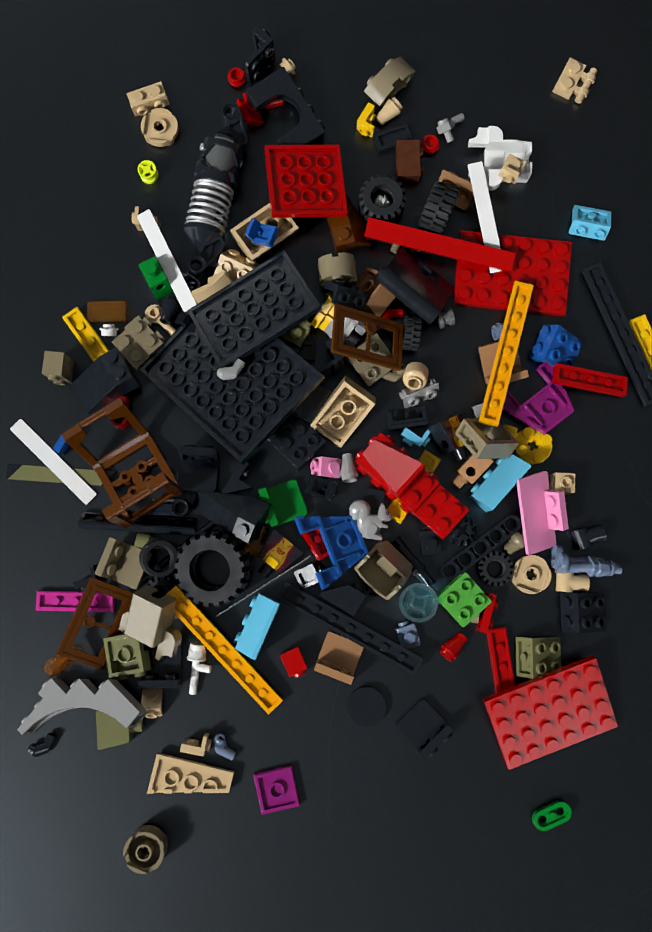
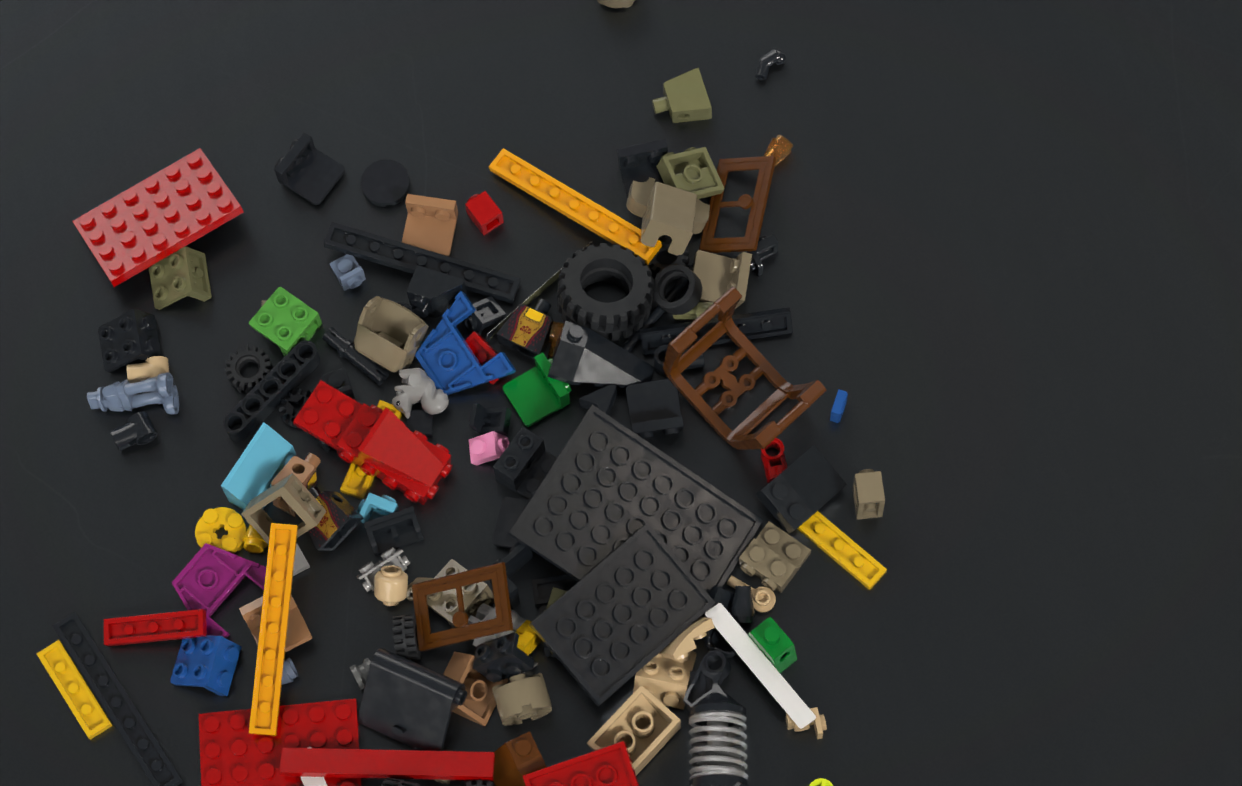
camera: 175 degrees right, 15 degrees down
olive sticker [6,464,117,486] -> none
white sticker [10,419,96,505] -> none
light grey arch [17,678,148,735] -> none
dark pink tile [36,591,115,612] -> none
clear orange tile [87,301,126,322] -> none
white plate [99,324,119,336] -> none
tan bracket [141,688,164,719] -> none
tan wing [147,753,234,794] -> none
tan bracket [180,733,212,756] -> none
white piece [187,642,212,695] -> none
sand blue arm [213,733,236,761] -> none
light grey arm [217,359,245,380] -> none
medium azure slope [234,593,281,660] -> none
blue bracket [245,218,280,248] -> none
magenta tile [253,765,300,815] -> none
tan slope [310,375,376,447] -> none
light grey cone [340,453,359,483] -> none
red arm [380,308,403,320] -> none
clear light blue cylinder [399,583,439,623] -> none
red cone [439,632,468,662] -> none
red plate [476,593,498,633] -> none
red tile [487,627,515,693] -> none
dark tan piece [503,531,525,555] -> none
tan plate [512,555,551,594] -> none
bright pink bracket [517,471,569,555] -> none
green plate [532,800,572,831] -> none
tan brick [550,473,575,495] -> none

